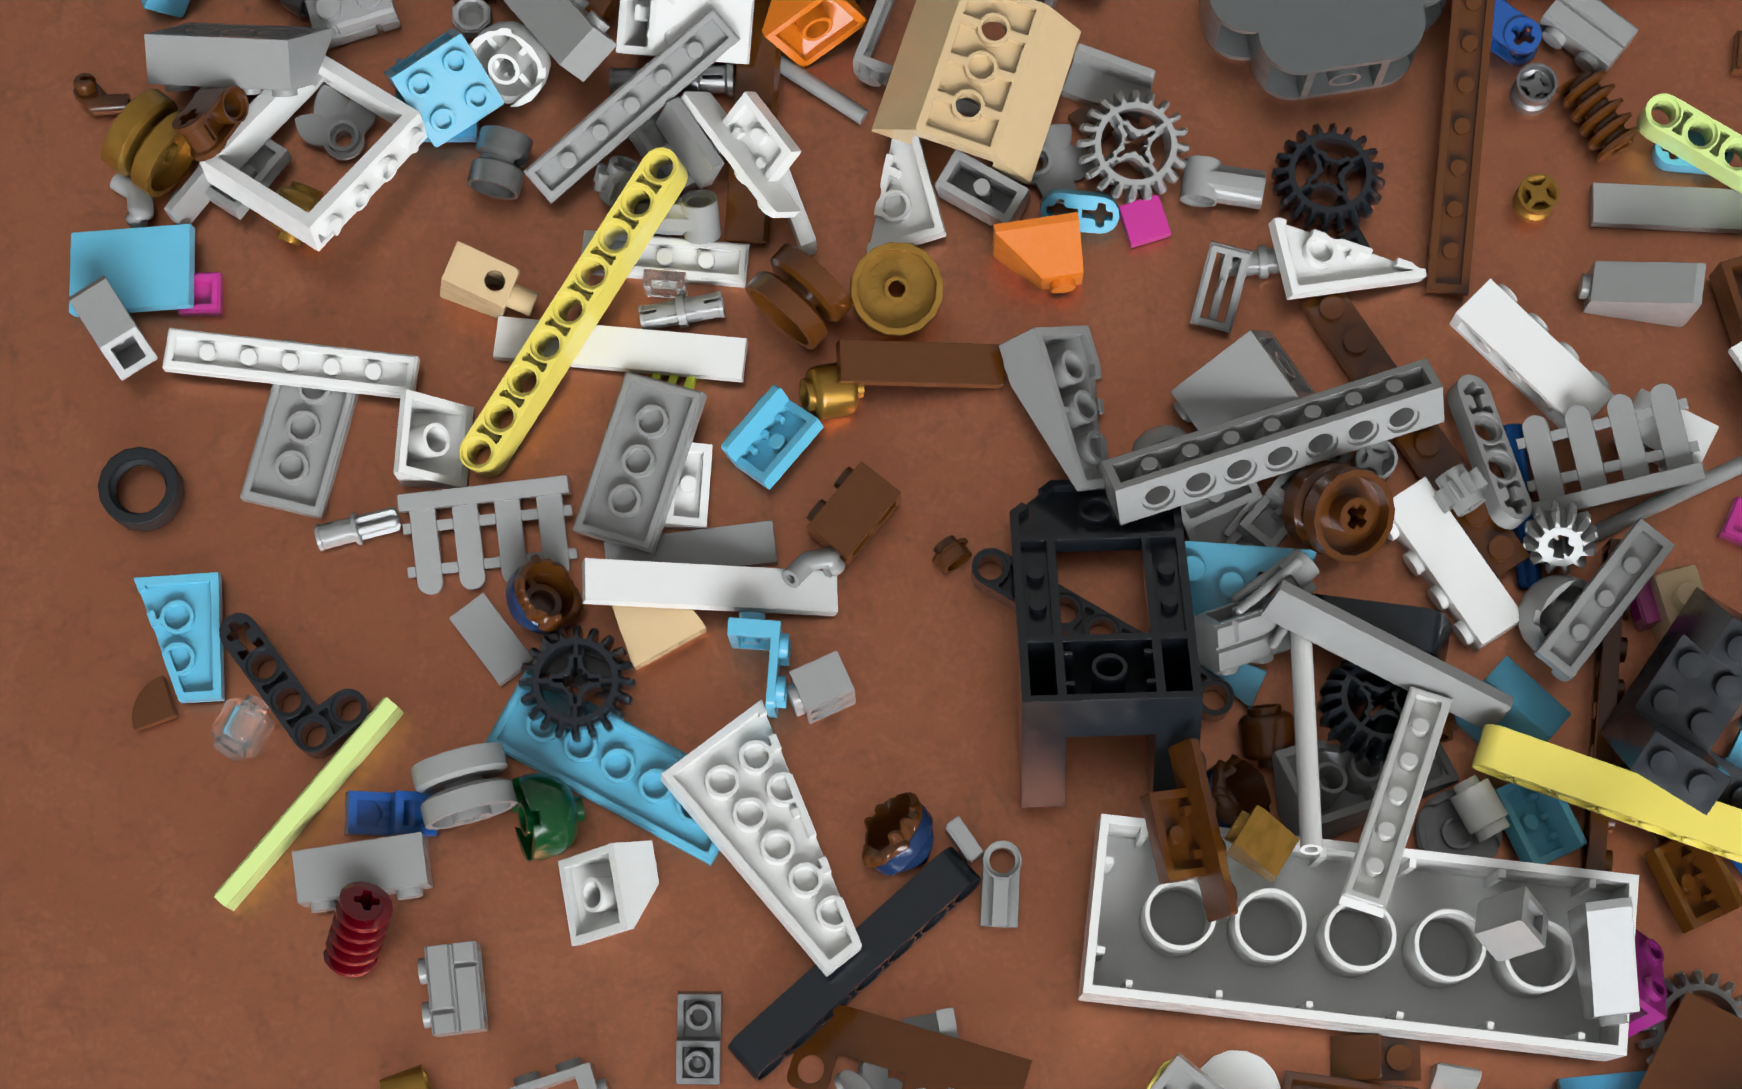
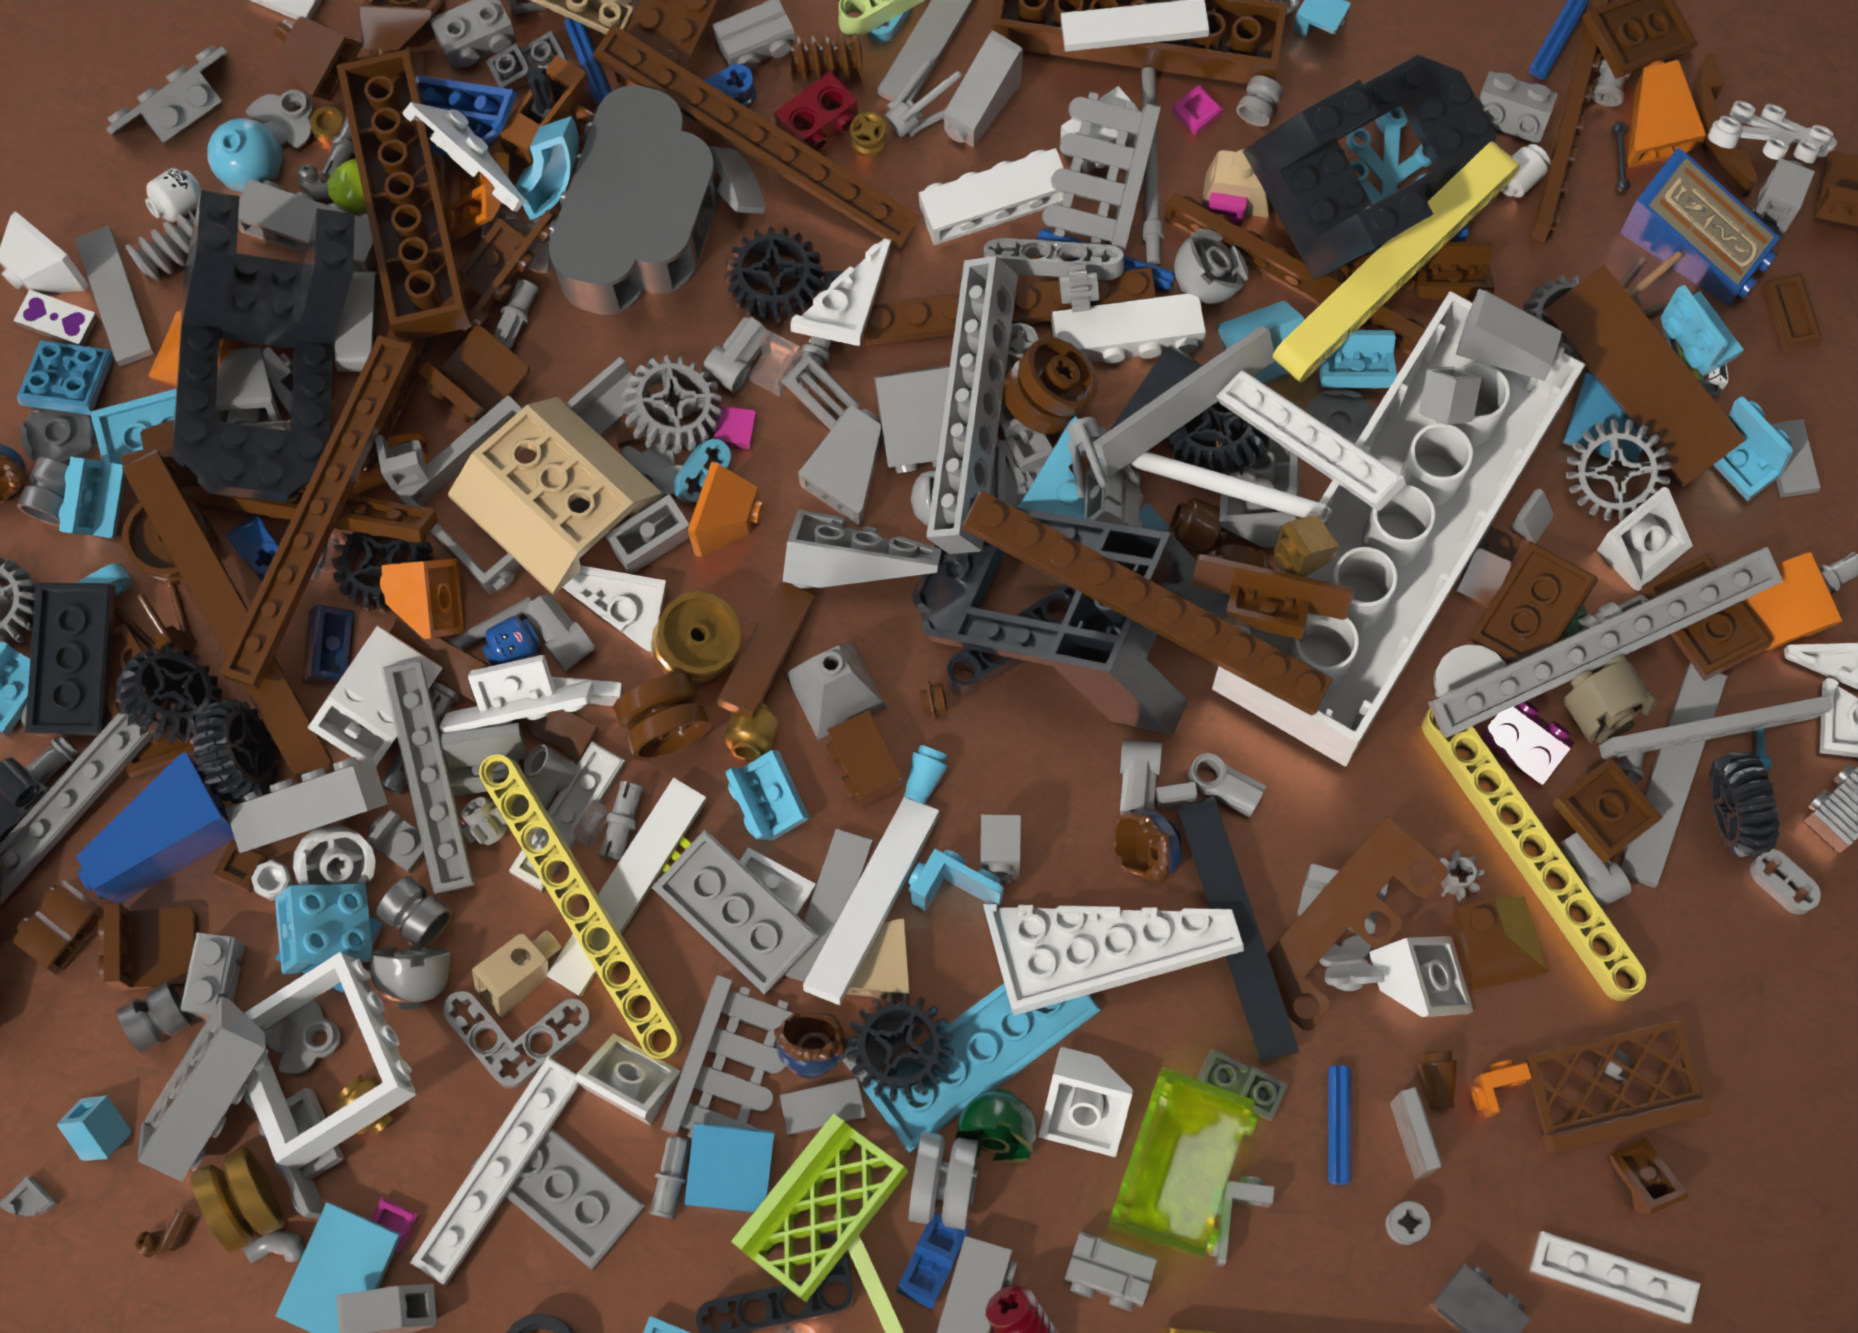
camera: 65 degrees left, 5 degrees down
reddish brown piece [172,86,249,162] -> none
light grey arm [782,547,845,588] -> none
white brick [1450,775,1510,843] -> none
flat silver wheel [1509,63,1558,116] -> none
light grey gear [1523,500,1598,575] -> none
light grey hinge [1533,518,1675,682] -> none
none -> light grey bracket [367,809,425,874]
none -> light grey cylinder [371,946,450,1010]
none -> light grey beam [443,991,592,1089]
none -> blue head [481,616,541,666]
none -> light grey piece [523,593,596,671]
none -> dark azure tile [684,1122,775,1212]
none -> light grey slope [709,146,766,214]
none -> lime fence [731,1113,909,1302]
none -> clear panel [749,330,801,396]
none -> dark red brick [774,71,858,152]
none -> light grey slope [785,641,887,740]
none -> light grey slope [798,405,883,526]
none -> light grey plant [885,59,962,138]
none -> medium azure cone [904,745,949,805]
none -> reddish brown plate [961,490,1332,716]
none -> clear neon green windscreen [1106,1067,1258,1259]
none -> light grey piece [1119,739,1162,815]

